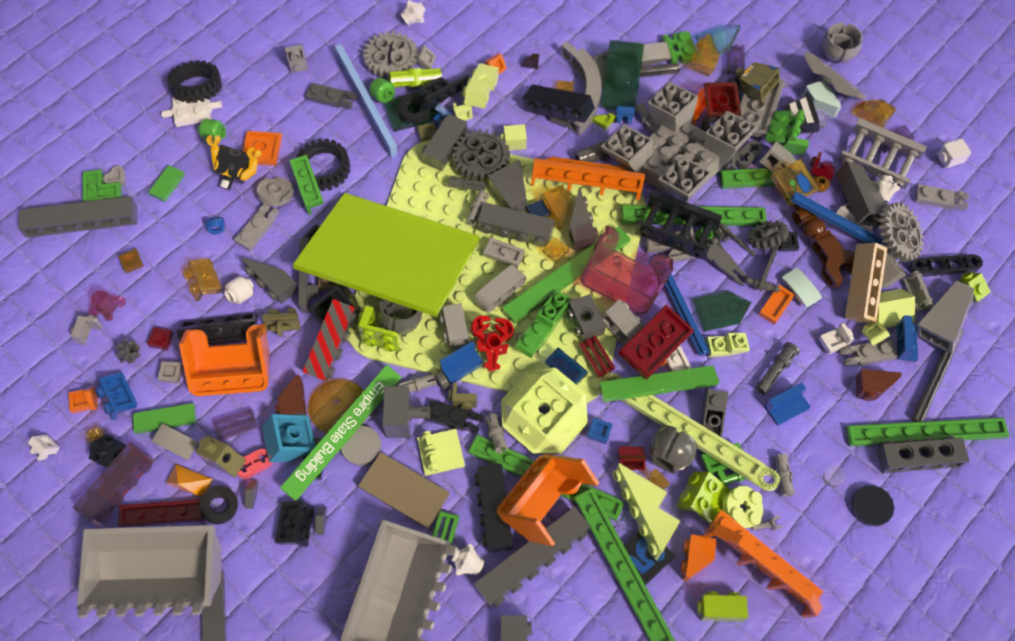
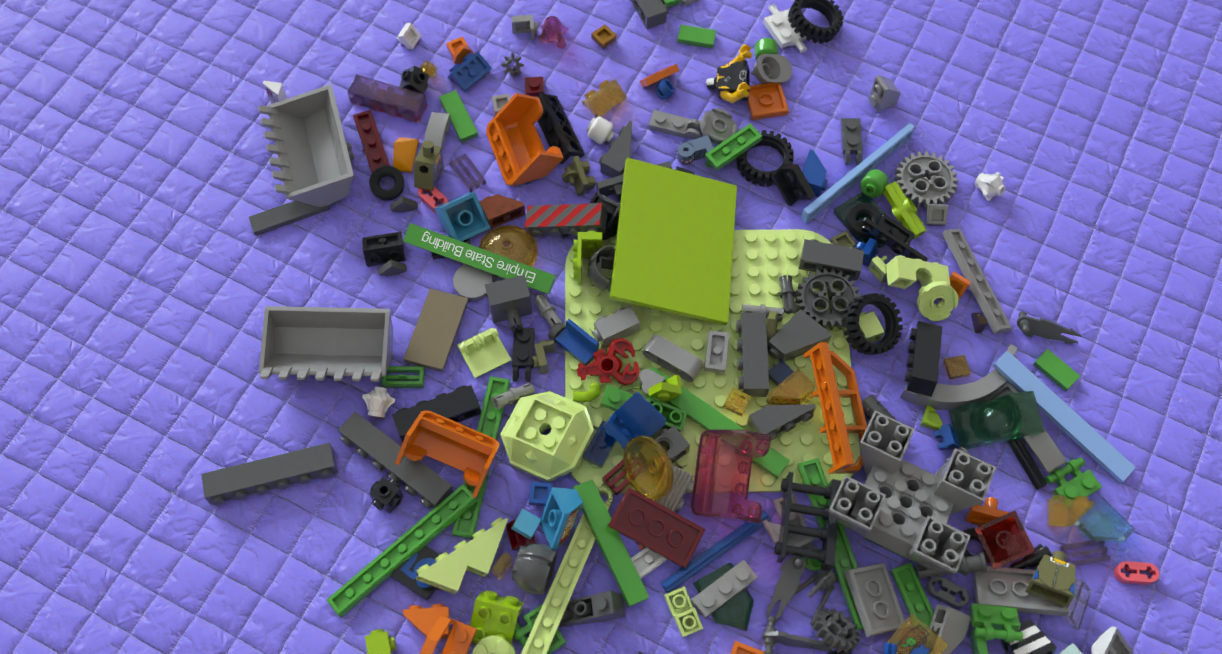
camera: 75 degrees right, 0 degrees up
none -> white slope [263,81,288,104]
none -> black brick [369,477,403,513]
none -> medium azure tile [511,509,541,540]
none -> dark azure slope [540,487,583,550]
none -> lime arm [573,383,601,402]
none -> blue bracket [603,392,666,456]
none -> clear yellow dish [624,436,673,500]
none -> orange tile [639,64,680,87]
none -> light grey tile [639,369,665,397]
none -> lime bracket [648,375,682,401]
none -> sand blue leg [677,135,714,165]
none -> light grey plate [691,560,758,619]
none -> light grey piece [751,54,792,83]
none -> olive tile [767,311,778,338]
none -> black bracket [771,164,815,206]
none -> blue slope [802,149,828,197]
none -> black tyre [842,293,903,355]
none -> light grey tile [844,563,907,637]
none -> yellowish green plate [917,281,959,321]
none -> light grey tile [942,229,1012,334]
none -> light blue tile [992,350,1136,483]
none -> dark grey piece [1017,311,1082,343]
none -> bright green tile [1033,349,1080,392]
none -> coral beam [1113,561,1159,585]

